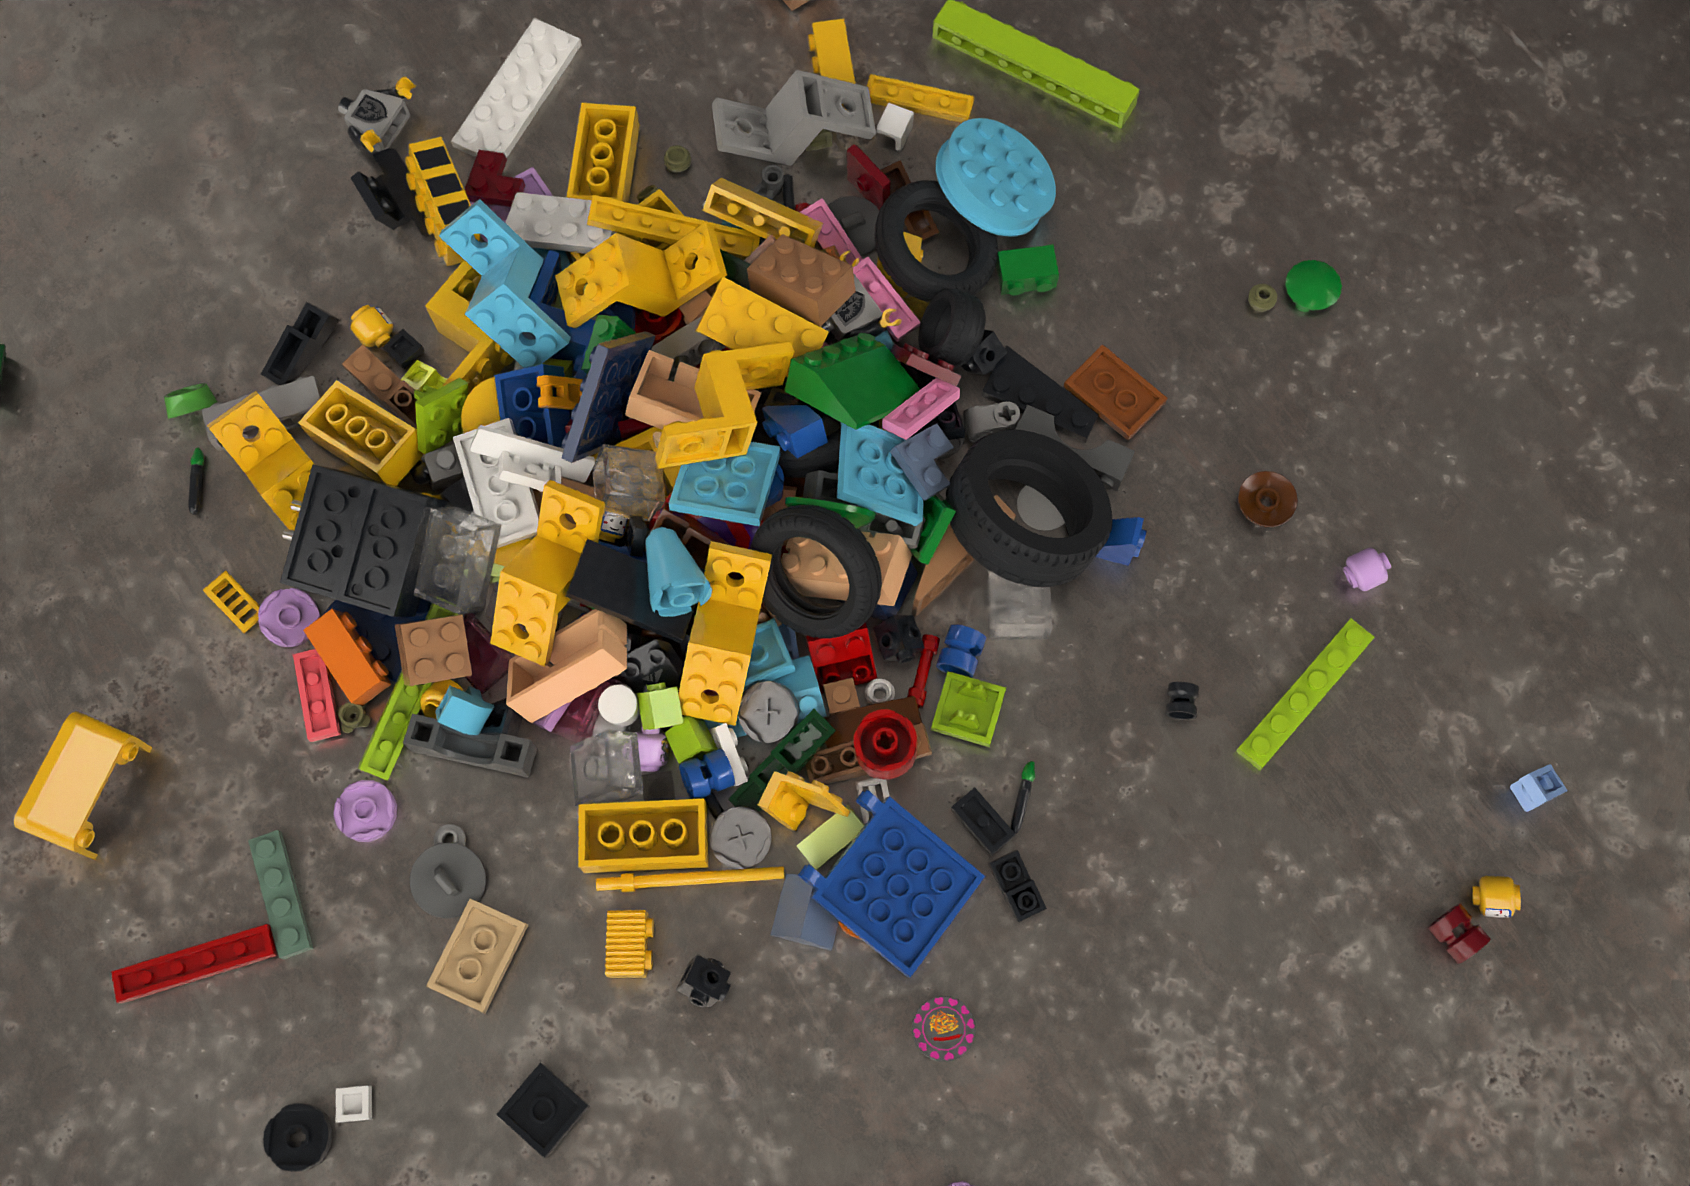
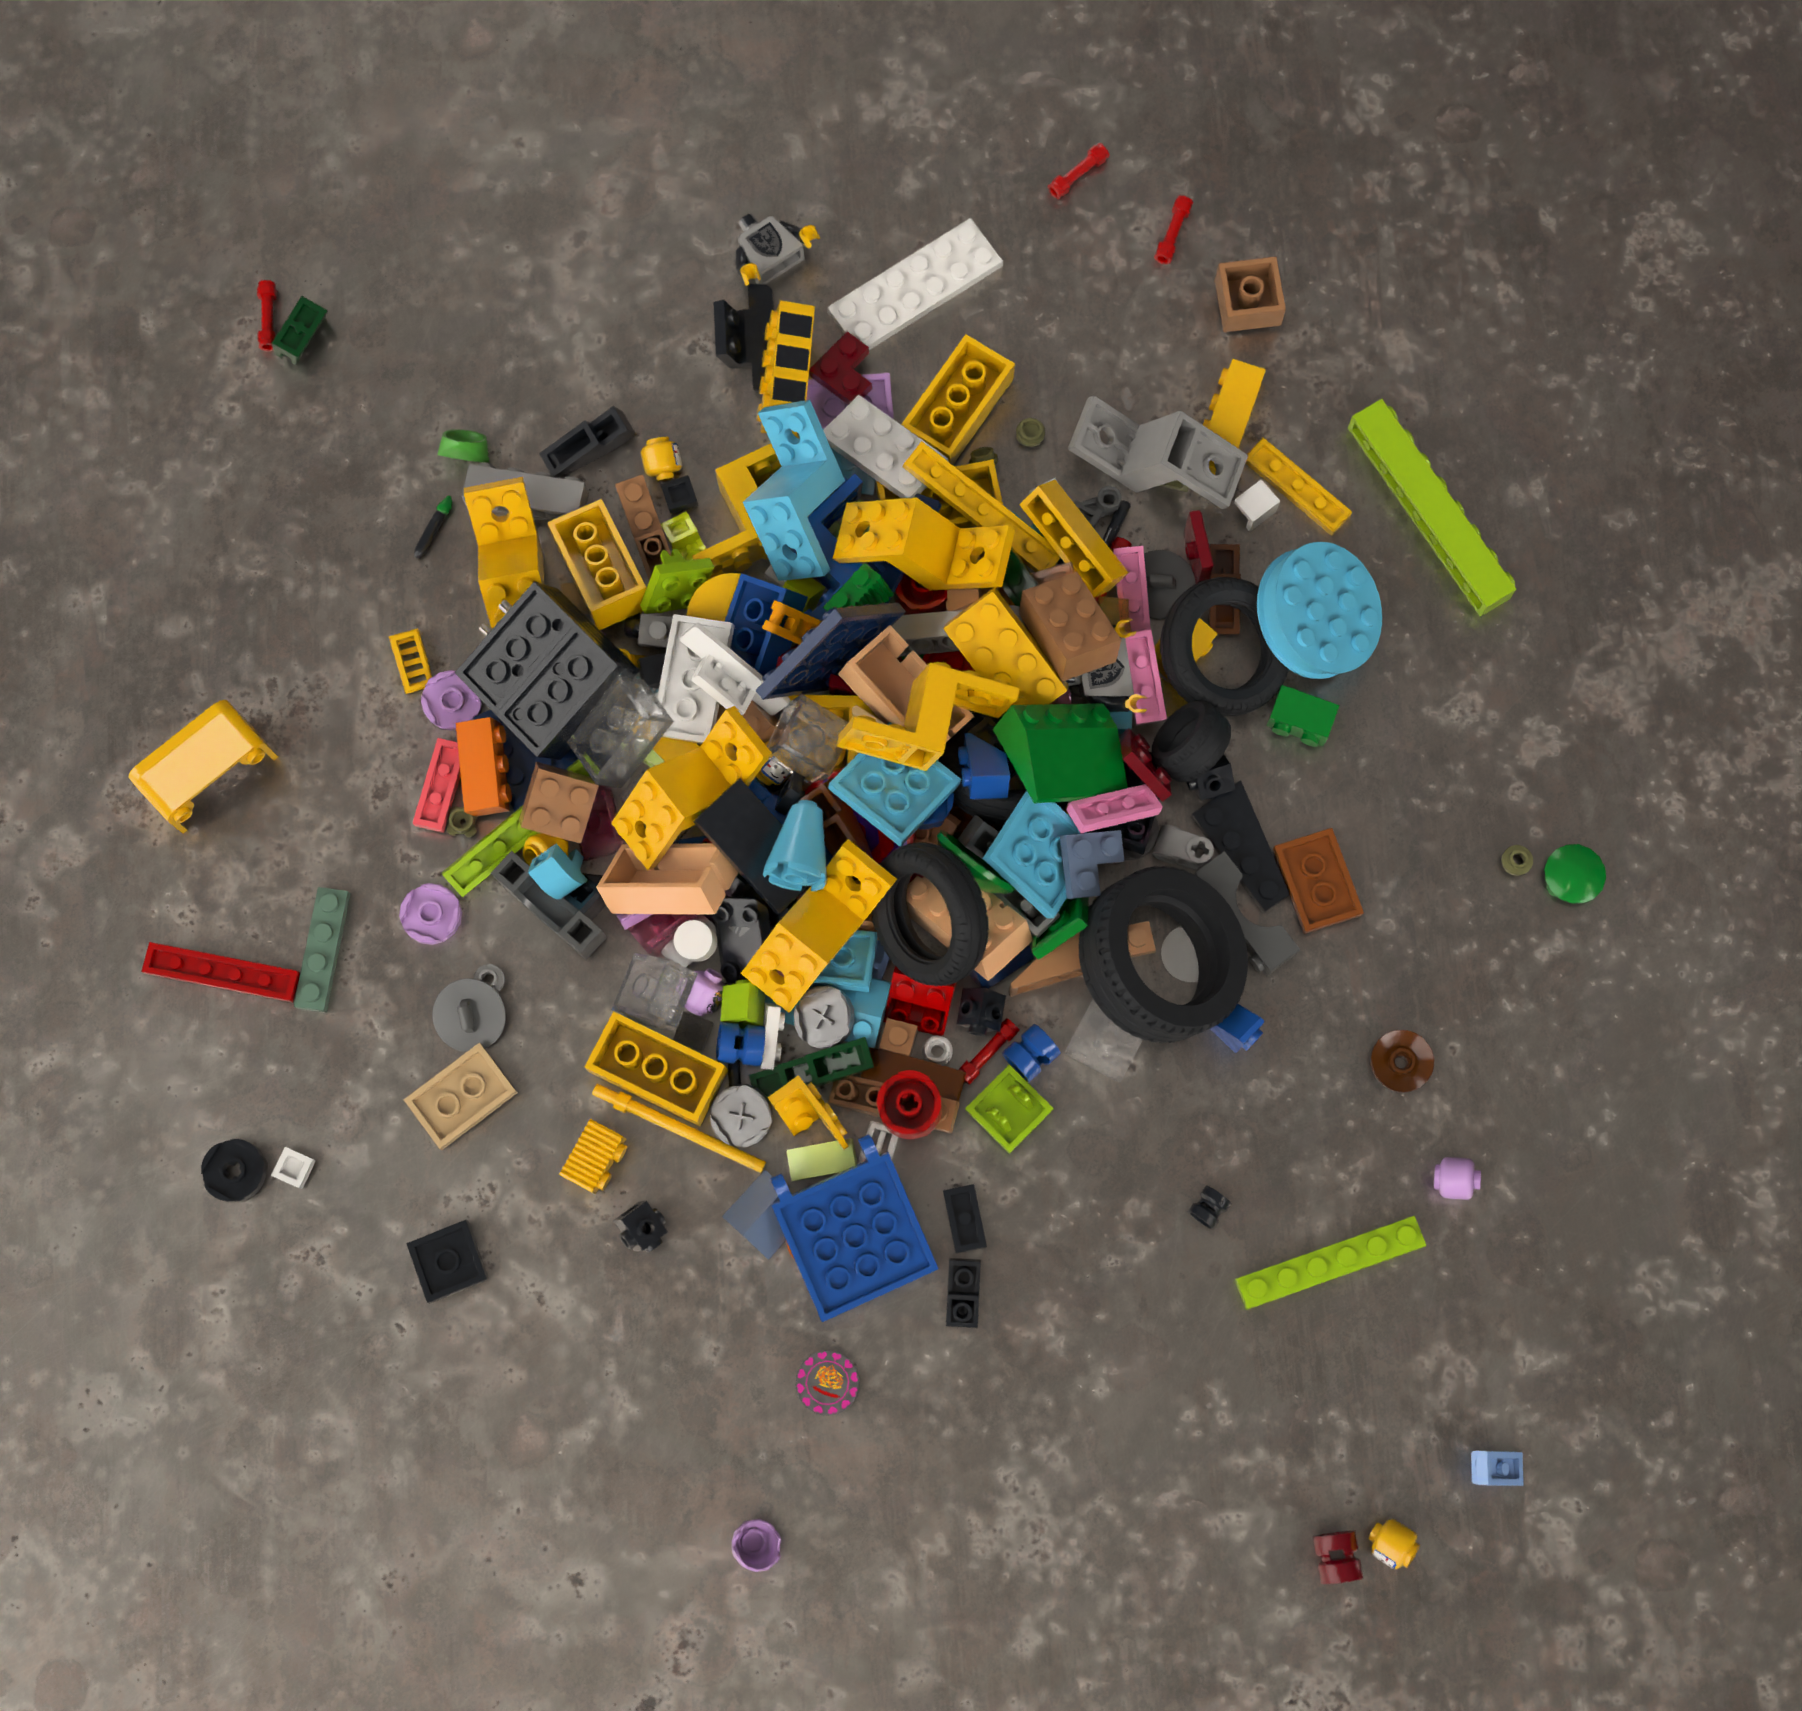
camera: 30 degrees right, 5 degrees up
lime brick [637,682,684,730] -> none
black piece [1011,761,1035,834] -> none

